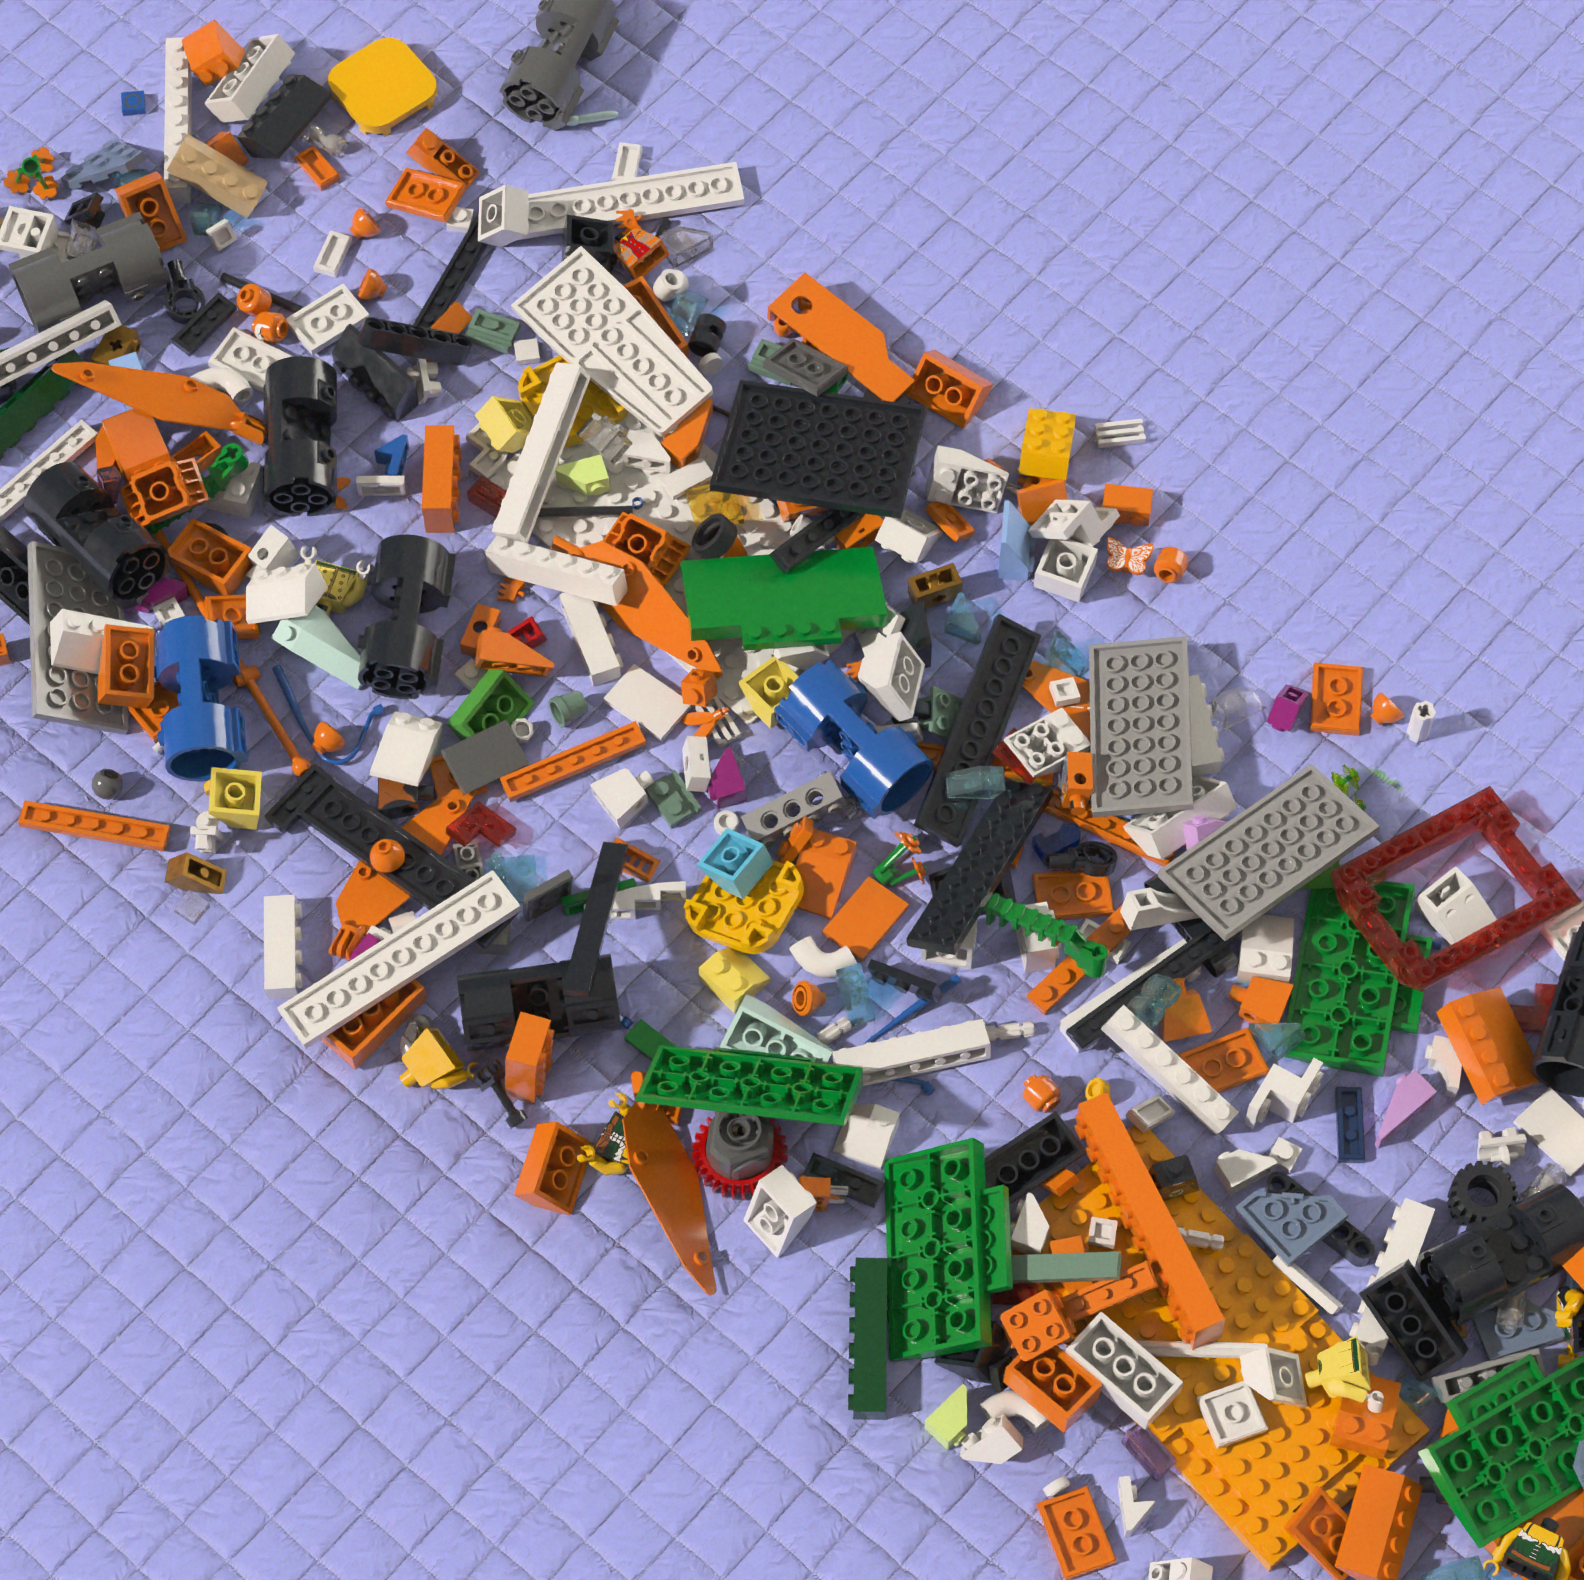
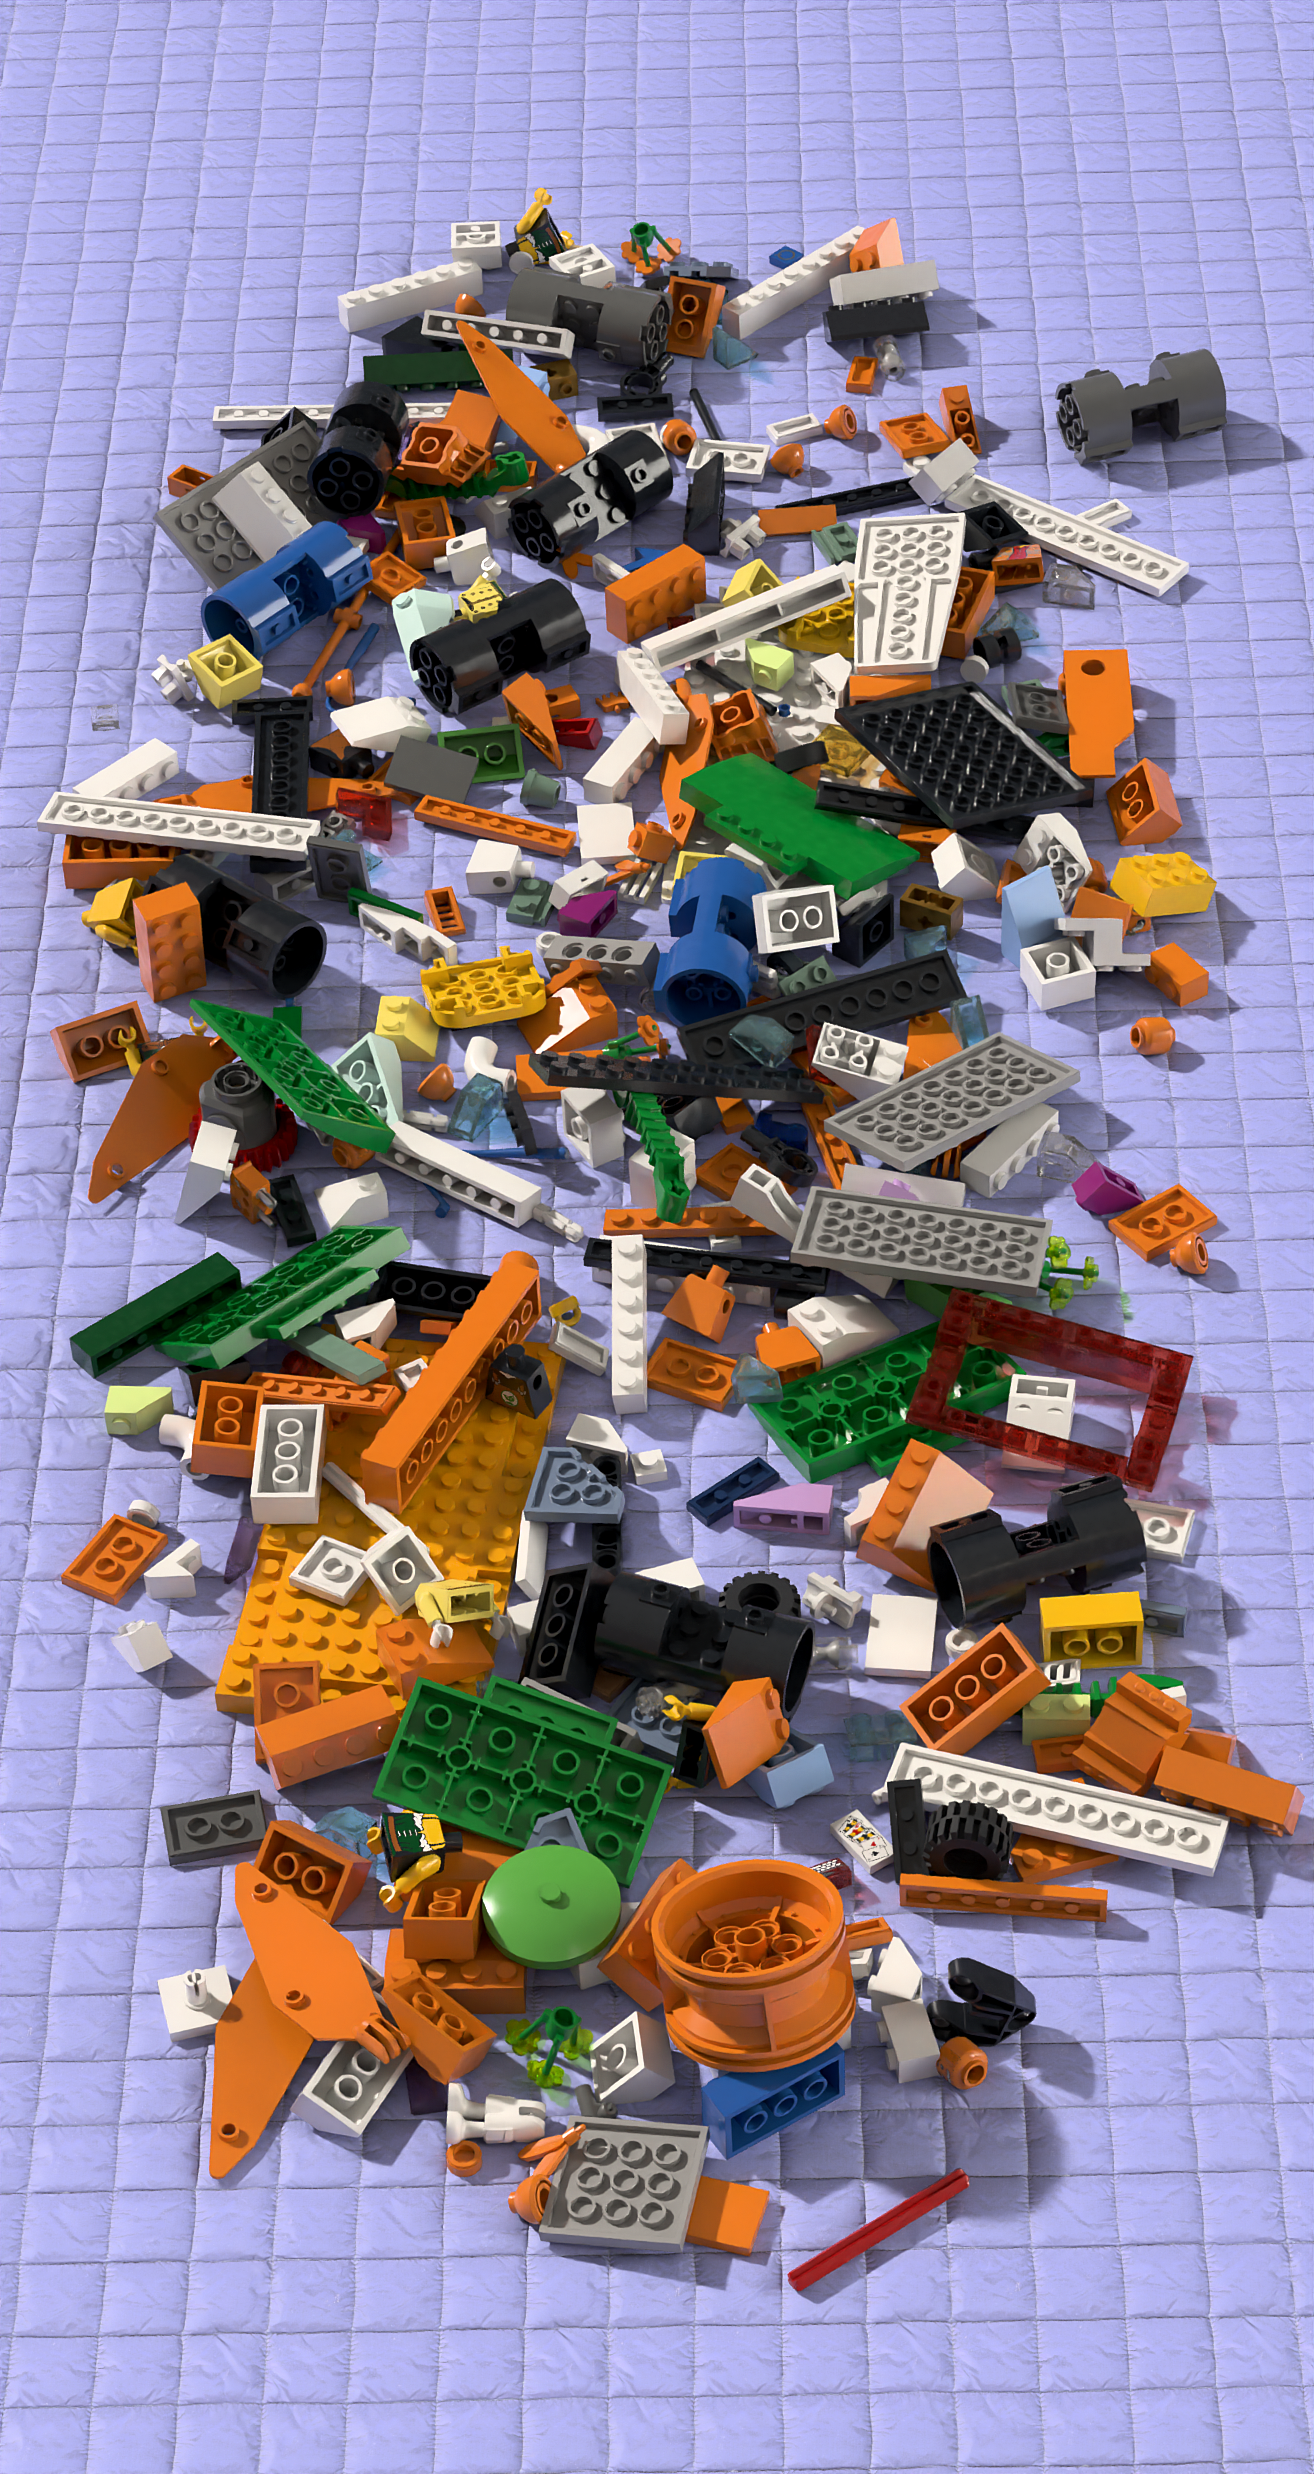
camera: 50 degrees right, 20 degrees down
orange plate [18,801,171,852] -> none
dark grey piece [92,769,123,800] -> none
orange slope [98,624,154,708] -> none
pearl gold slope [165,852,227,894] -> none
tan slope [166,133,268,218] -> none
orange slope [204,132,249,166] -> none
white tile [206,218,237,252] -> none
orange head [237,284,272,317] -> none
white slope [246,563,328,624] -> none
yellow tile [328,38,437,137] -> none
black beam [357,317,472,365] -> none
orange brick [370,839,405,872] -> none
black bar [474,1059,528,1129] -> none
white tile [510,718,534,744] -> none
black tile [563,842,628,998] -> none
light aqua piece [567,110,619,126] -> none
clear brick [576,412,633,465] -> none
orange piece [616,209,642,234] -> none
white cylinder [653,269,689,302] -> none
medium azure slope [697,828,774,899] -> none
white slope [960,1414,1023,1464] -> none
orange bracket [1000,1289,1076,1362] -> none
white plate [1049,677,1081,707] -> none
orange torso [1057,751,1093,815] -> none
white tile [1095,419,1146,448] -> none
orange animal [1107,537,1154,576] -> none
clear light blue brick [1126,974,1182,1028] -> none
white axle [1177,1227,1224,1251] -> none
white bracket [1244,1058,1324,1129] -> none
white axle [1407,700,1436,743] -> none

